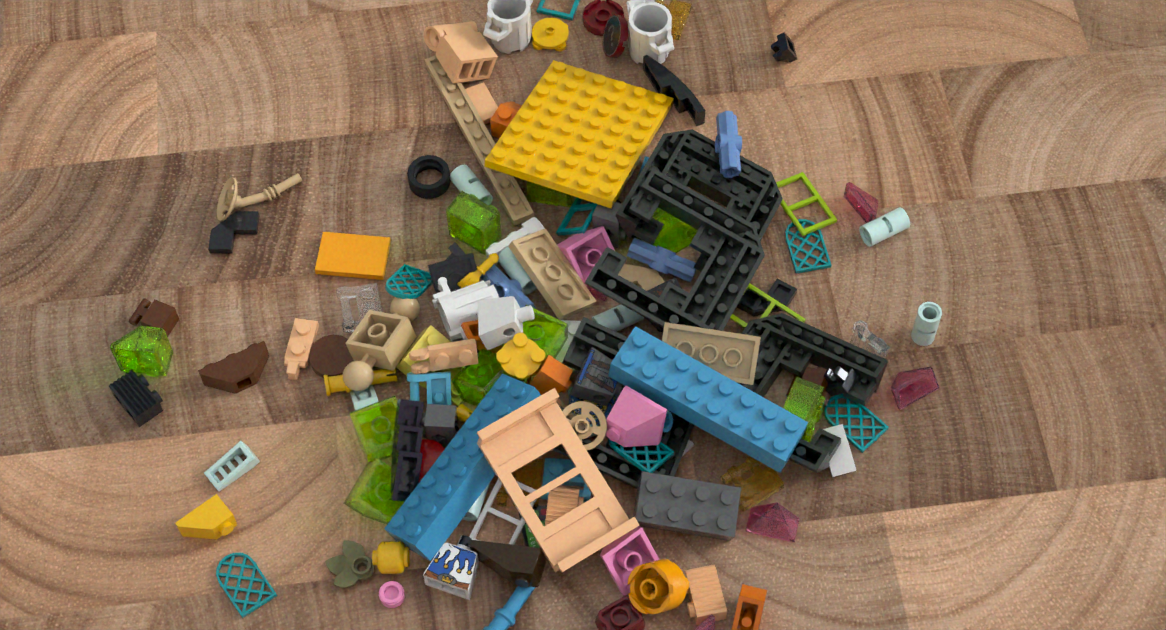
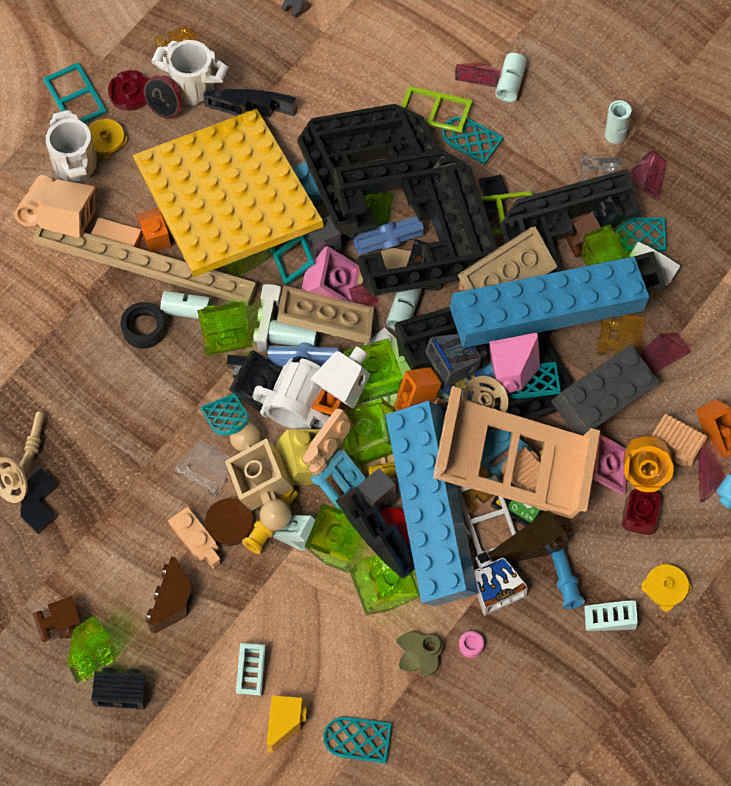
camera: 45 degrees left, 5 degrees up
light orange tile [315,232,391,280] -> none
yellow head [372,541,410,574] -> none
yellow piece [457,253,499,288] -> none
yellow piece [496,333,545,380] -> none
medium blue piece [715,111,742,178] -> none

